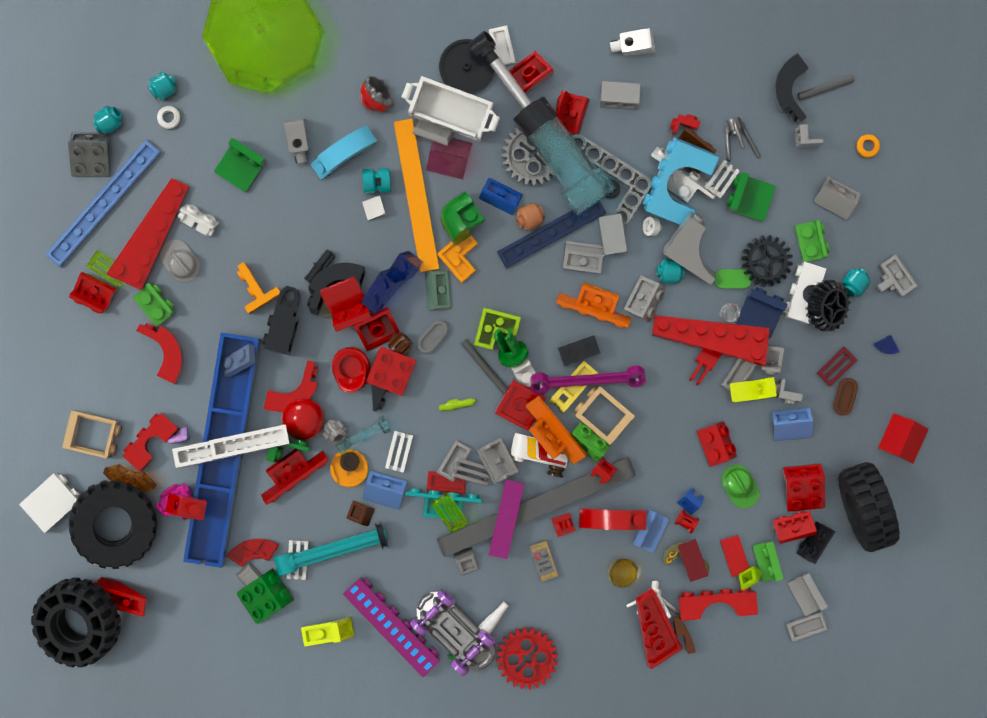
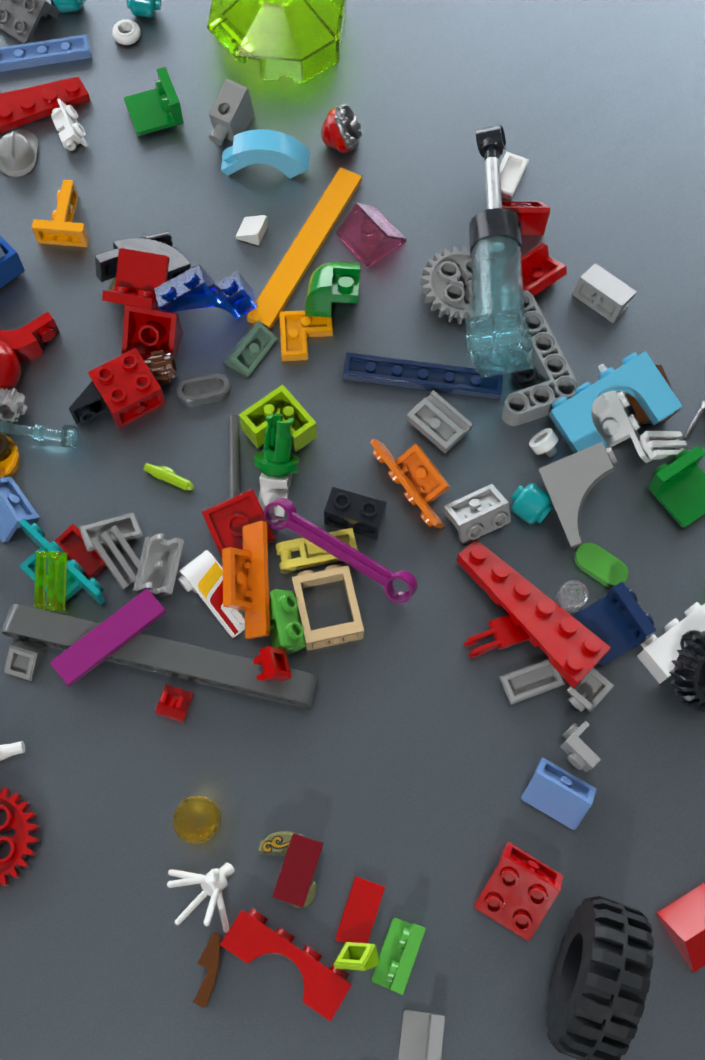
camera: 35 degrees right, 20 degrees down
black brick [262,286,301,356] -> none
red piece [332,347,371,393] -> none
teal wheel [362,168,391,194] -> none
white tile [385,431,413,473] -> none
white container [401,76,500,142] -> none
light grey tile [412,119,454,146] -> none
black piece [439,39,494,95] -> none
blue slope [479,178,523,215] -> none
nougat head [515,203,545,231] -> none
flat silver tile [529,540,559,583] -> none
dark brown bush [546,465,565,478] -> none
red arch [579,508,646,530] -> none
light grey panel [599,214,627,255] -> none
white torso [610,28,656,56] -> none
medium blue panel [632,509,669,553] -> none
red wing [636,588,683,669] -> none
red bracket [670,114,701,135] -> none
red bush [674,509,699,533] -> none
blue tile [677,488,704,515] -> none
red bracket [697,421,737,467] -> none
bright green piece [721,465,760,508] -> none
neon yellow bracket [730,377,777,402] -> none
black gear [741,235,793,287] -> none
red bracket [773,511,817,544] -> none
black hinge [796,521,836,564] -> none
dark red tile [816,347,857,387] -> none
reddish brown tile [833,378,858,416] -> none

